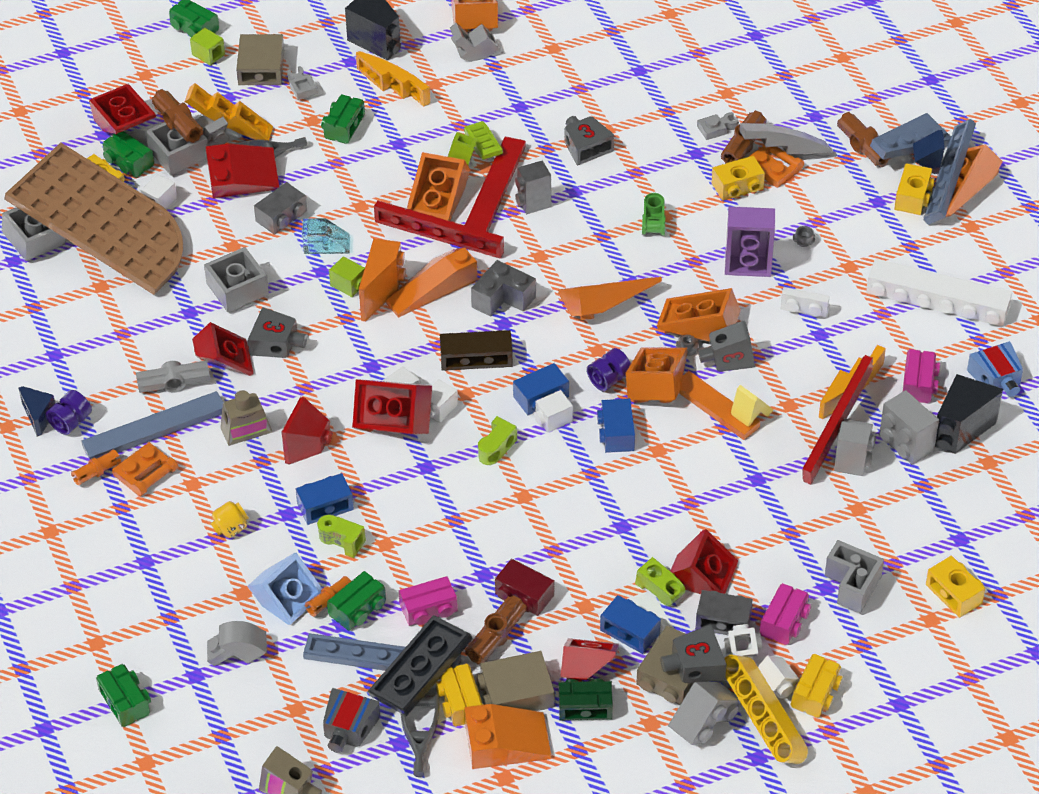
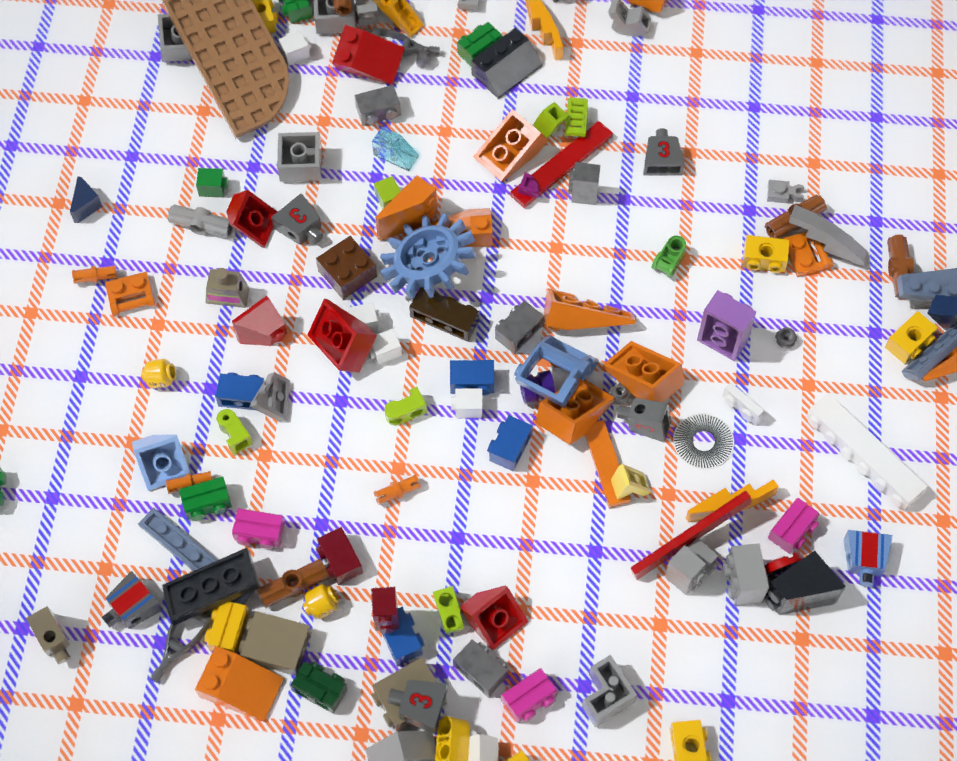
camera: 30 degrees right, 15 degrees up
dark purple wheel [46,390,92,435] -> none
sand blue tile [81,391,224,460] -> none
light grey brick [207,621,267,666] -> none
red plate [374,200,504,259] -> none
flat silver brick [471,260,536,317] -> none
slope [561,638,619,682] -> none
white brick [724,624,762,660] -> none
none -> green brick [196,168,229,197]
none -> light grey wing [250,372,290,422]
none -> yellow head [303,584,339,619]
none -> reddish brown brick [316,235,377,300]
none -> dark red brick [371,587,399,633]
none -> orange pin [373,475,421,505]
none -> medium blue gear [380,214,476,299]
none -> flat silver plate [416,48,431,68]
none -> slope [471,27,543,99]
none -> flat silver brick [495,300,544,354]
none -> medium blue window [514,335,599,408]
none -> magenta tile [518,172,539,198]
none -> sticker [673,413,734,469]
none -> red tile [764,551,804,577]

